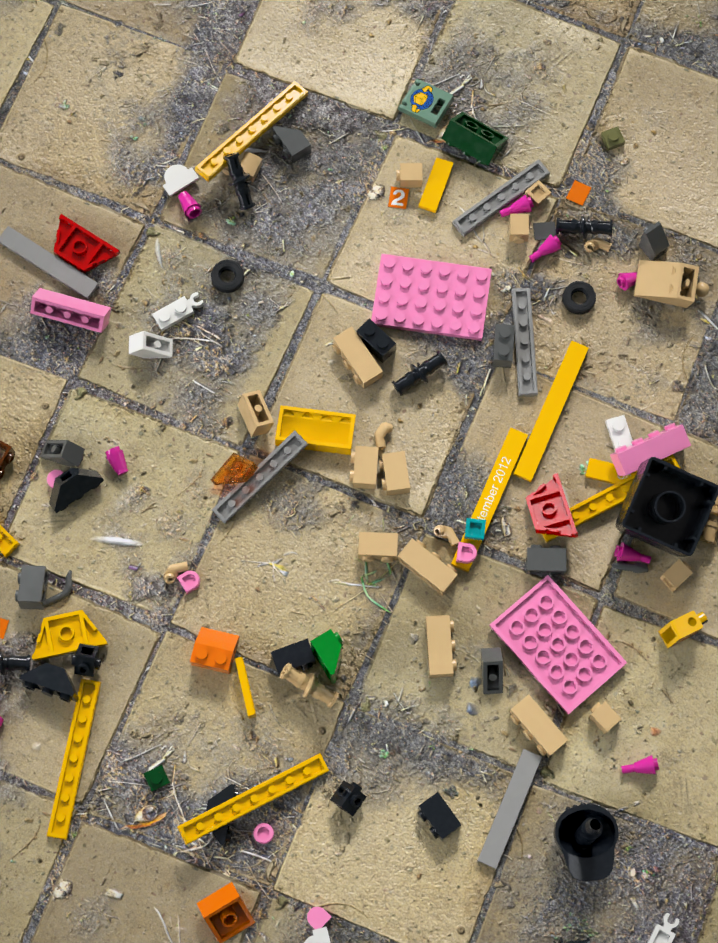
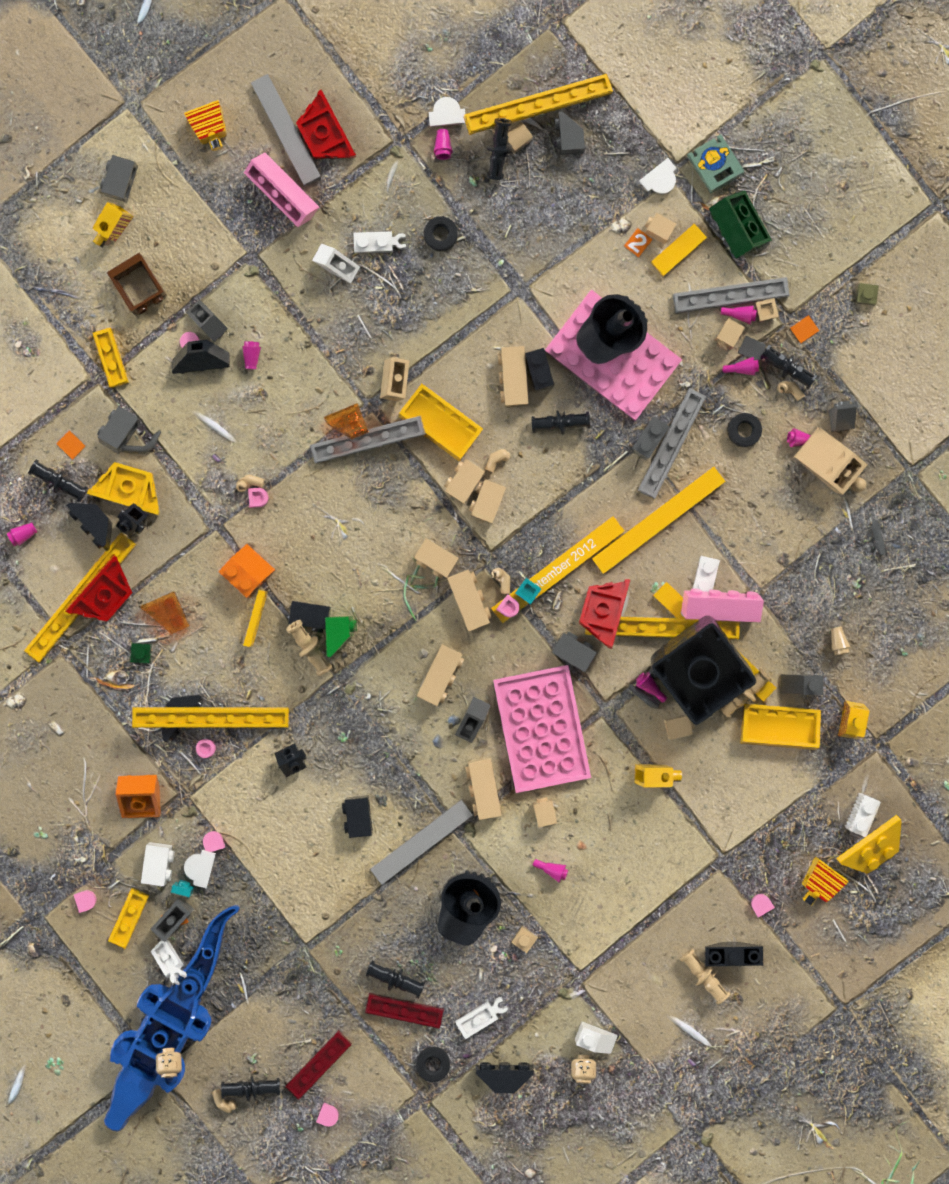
camera: 30 degrees right, 15 degrees up
none -> red wing [65,554,133,621]
none -> clear orange wing [140,591,190,634]
none -> tan plate [511,926,538,953]
none -> black piece [576,294,648,364]
none -> white piece [639,158,677,194]

